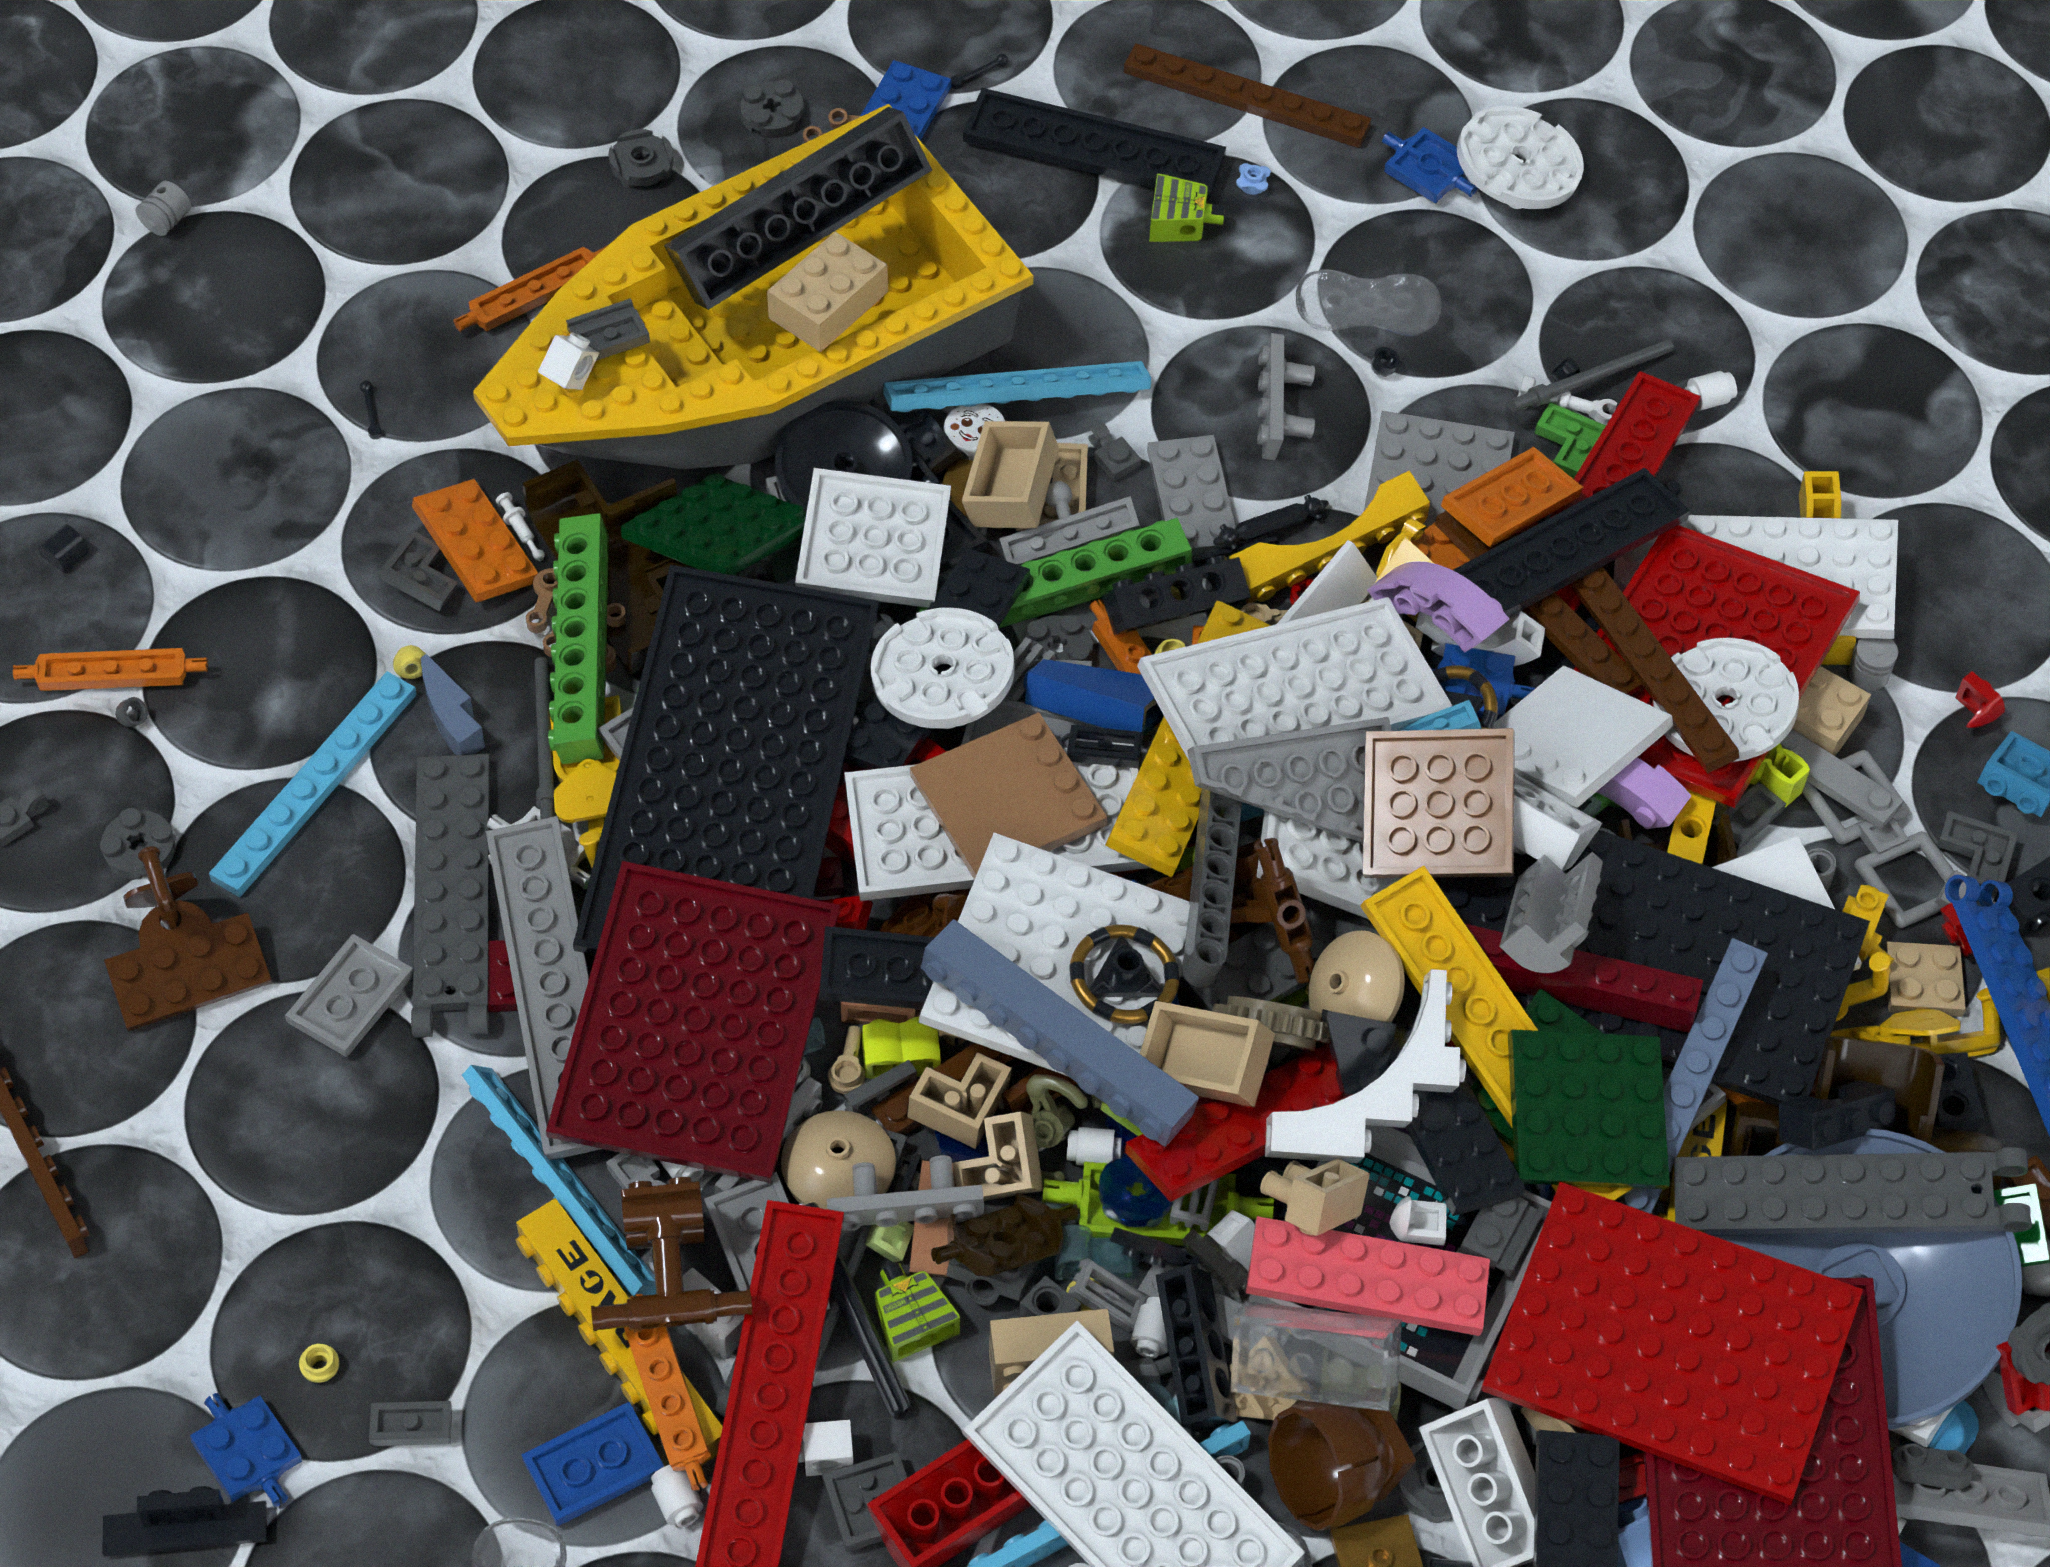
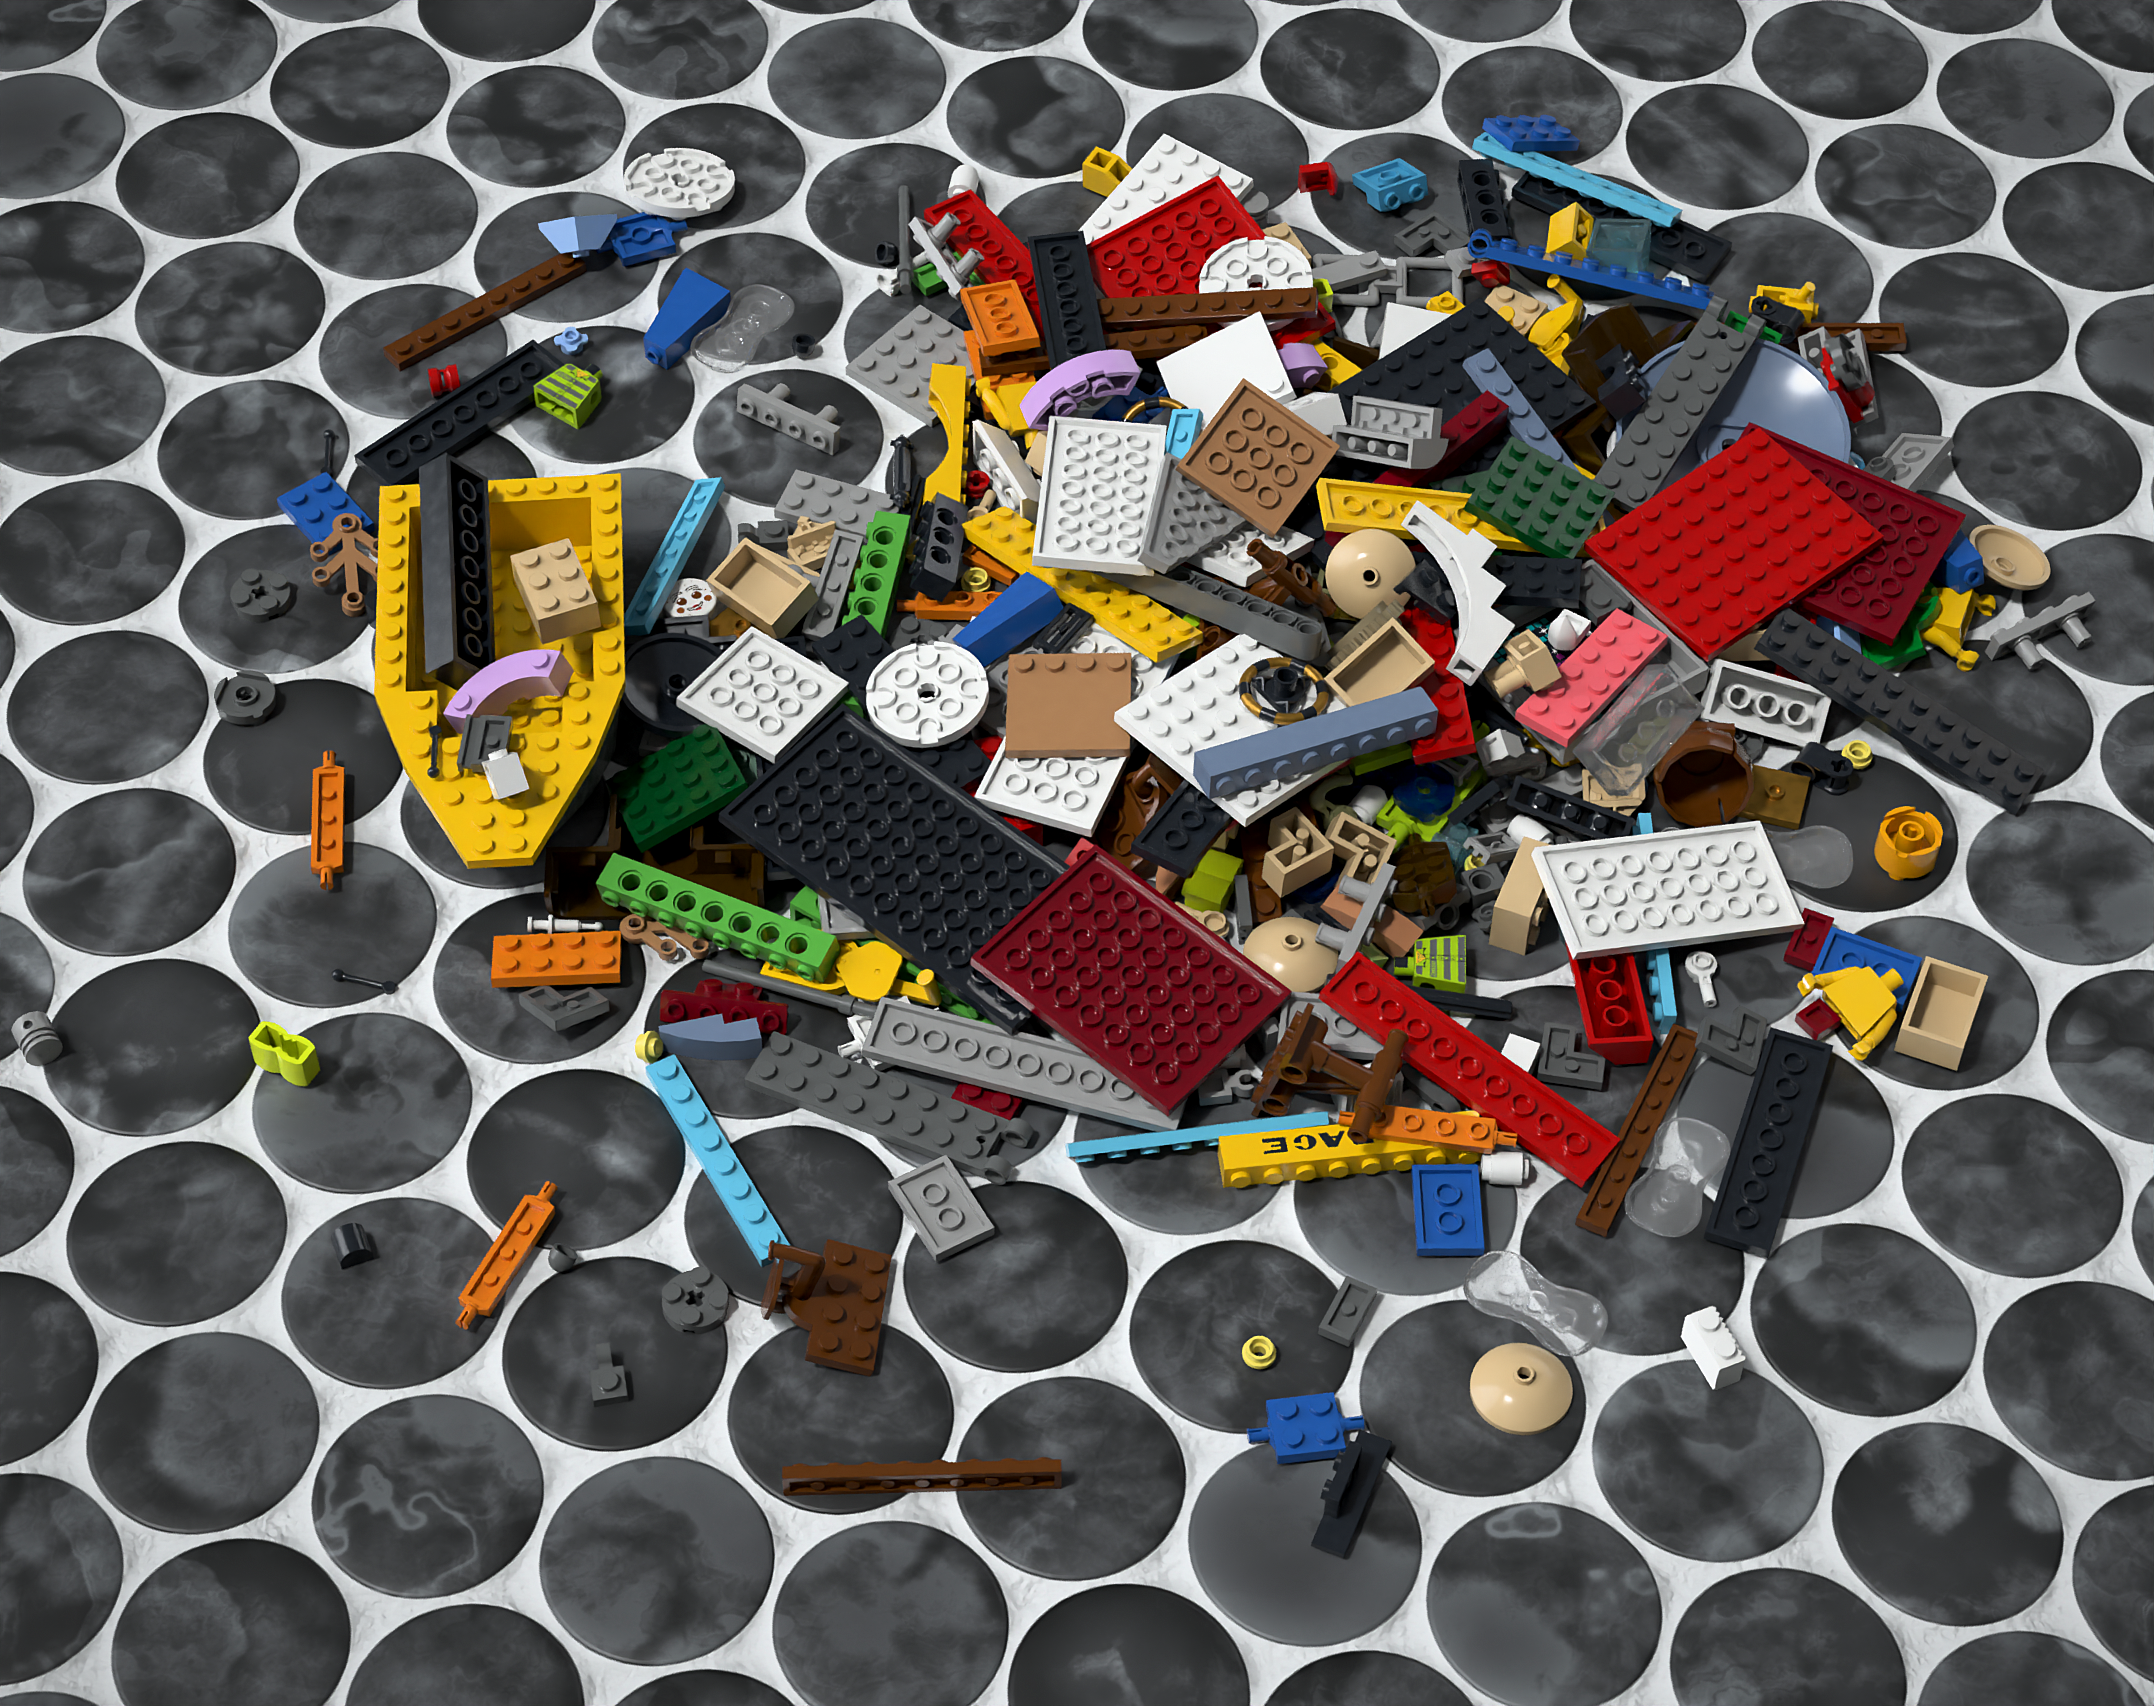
camera: 60 degrees left, 5 degrees down
none -> neon yellow brick [248,1021,320,1086]
none -> red wheel [427,364,460,397]
none -> black hinge [427,725,442,778]
none -> lavender brick [443,650,574,734]
none -> light blue slope [538,214,617,258]
none -> blue slope [643,268,732,370]
none -> dark red bracket [660,979,789,1035]
none -> tan slope [787,516,837,571]
none -> light grey plate [908,212,984,301]

